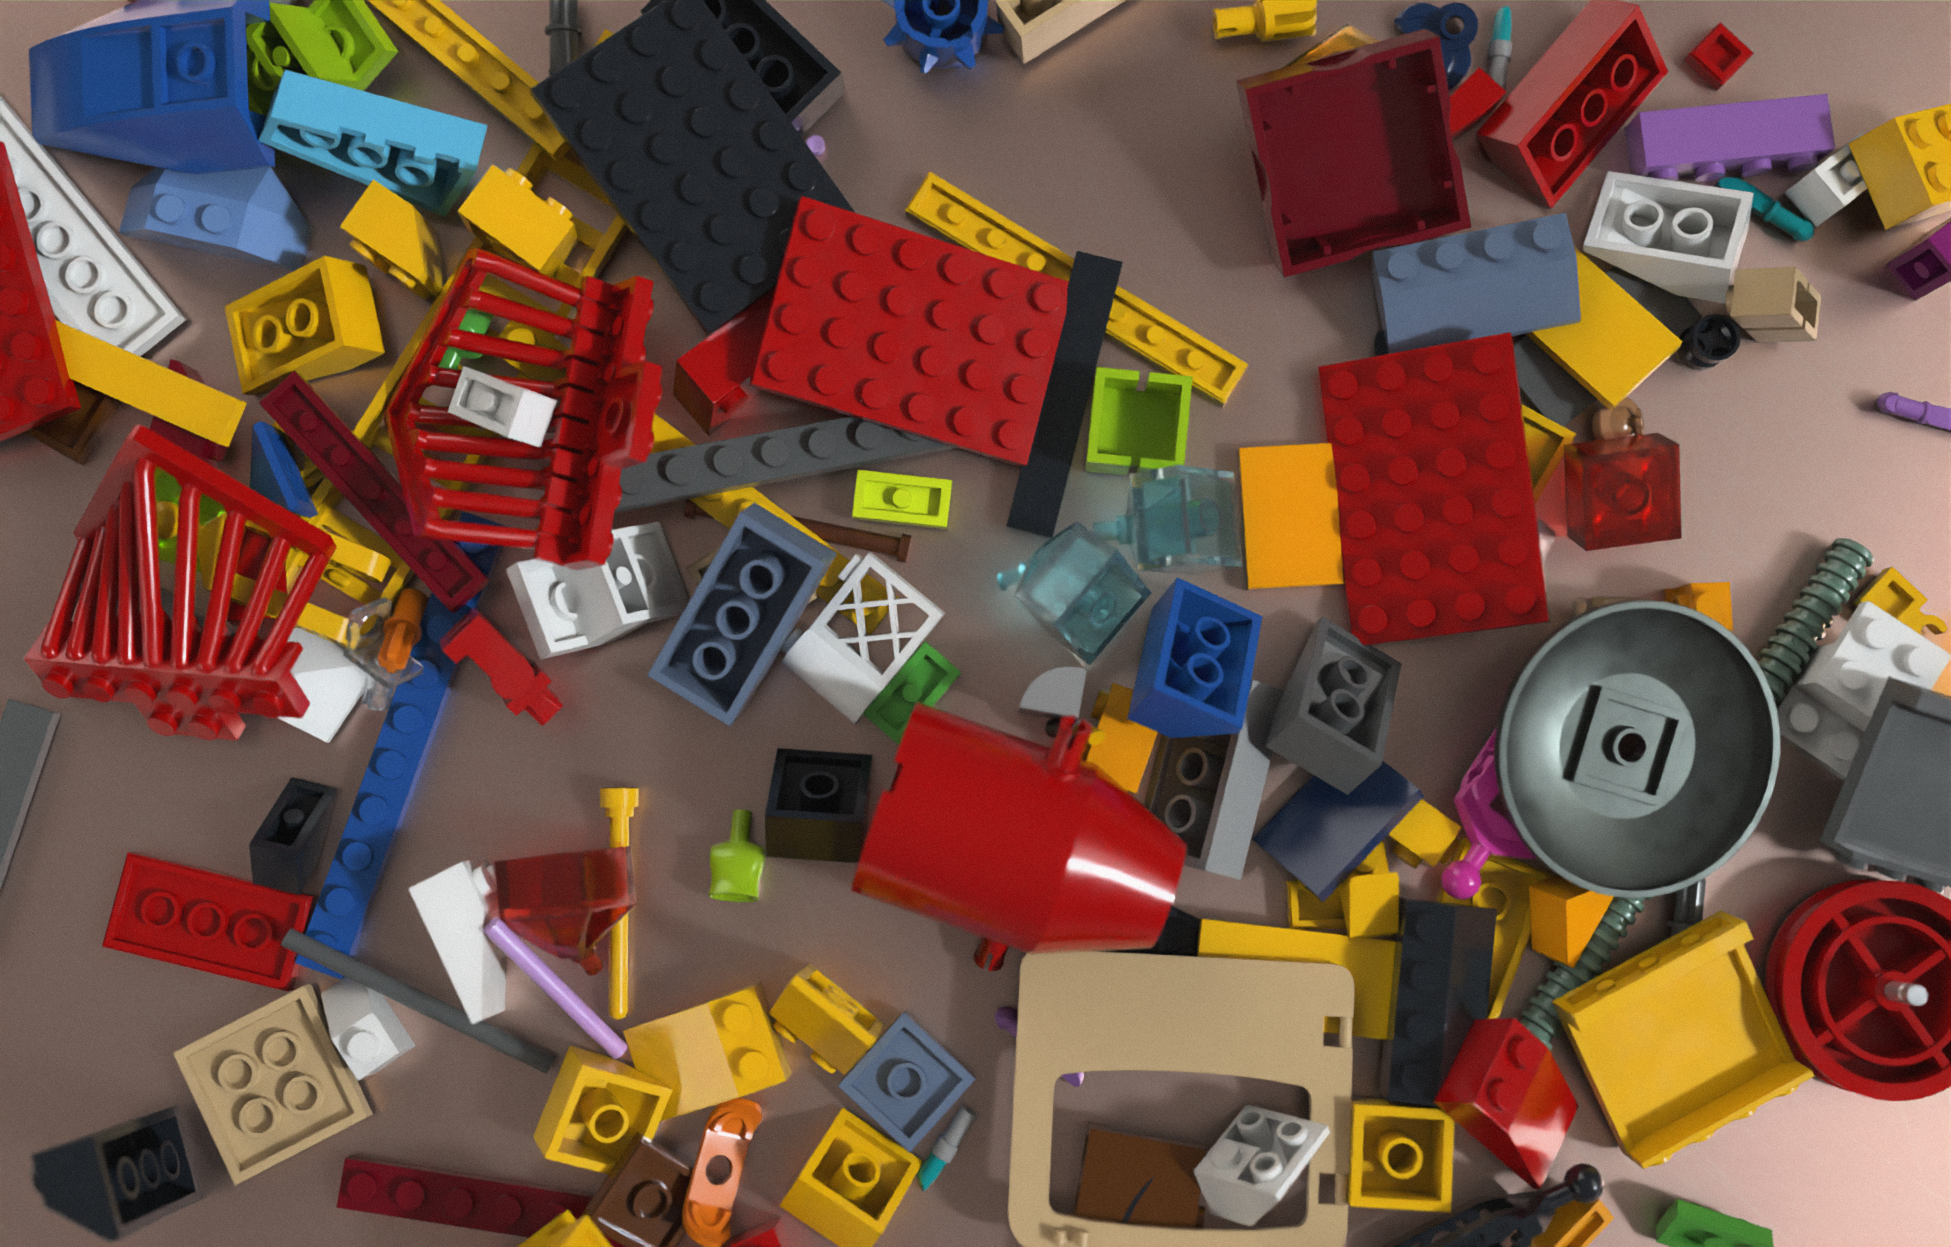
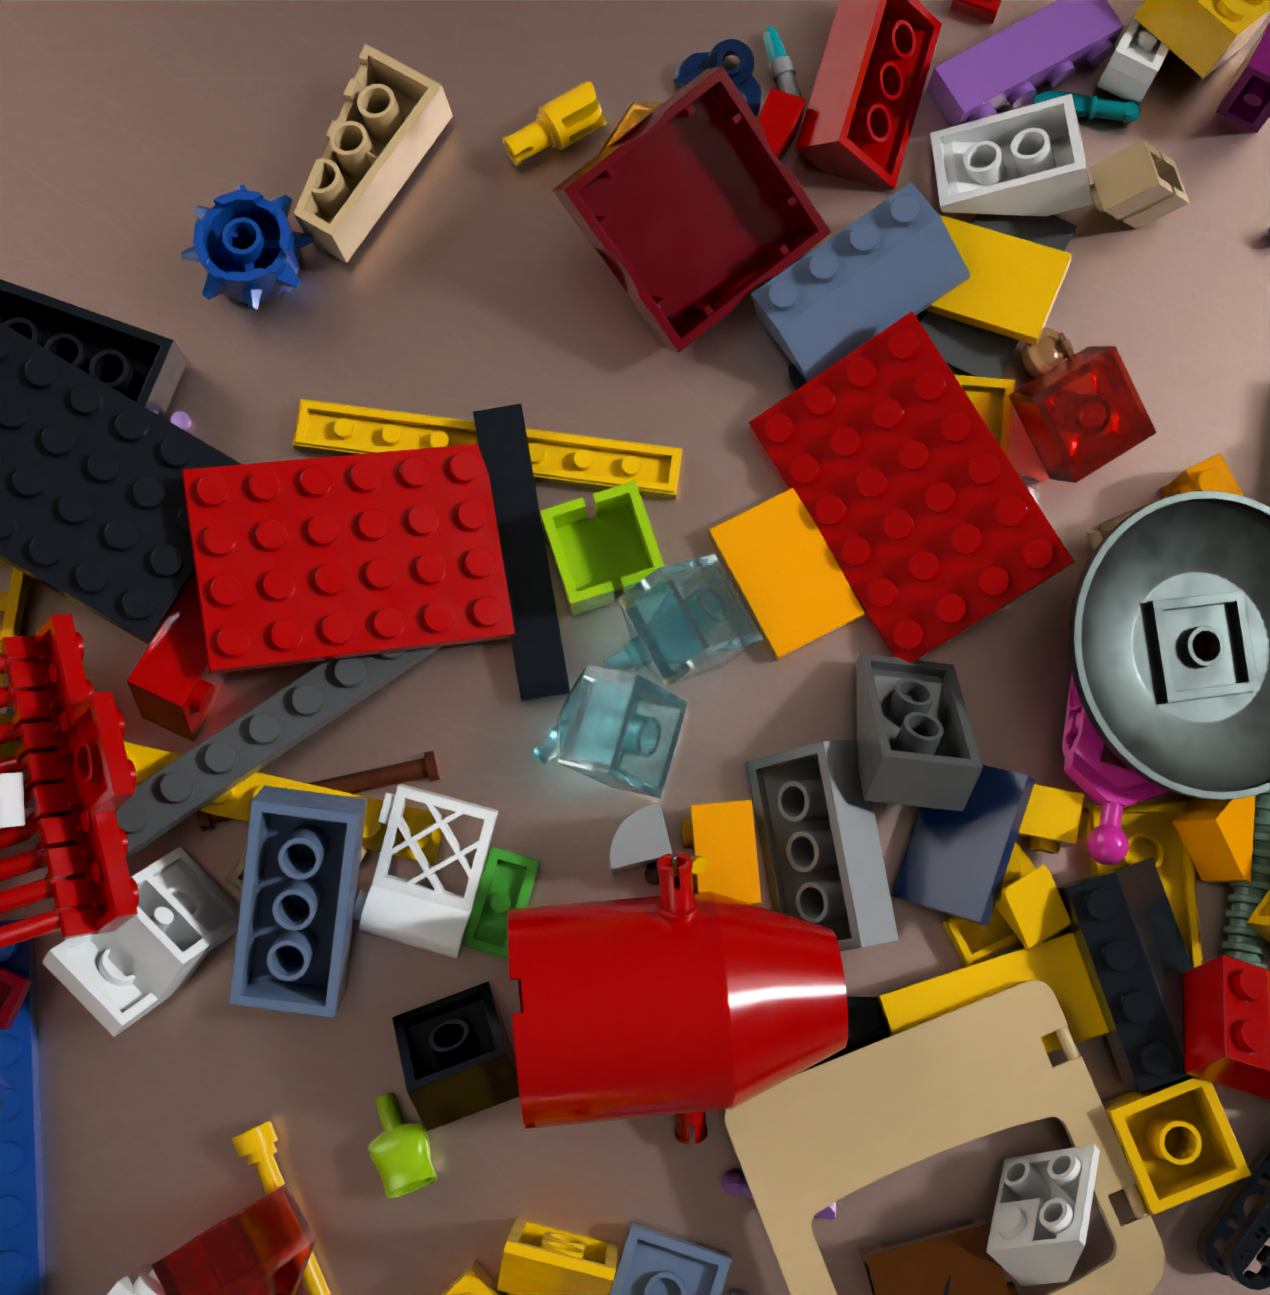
camera: 30 degrees left, 5 degrees down
red hips [439,606,563,726] -> none
neon yellow plate [852,470,952,529] -> none
blue slope [1127,577,1262,738] -> none
black wheel [1677,314,1741,371] -> none

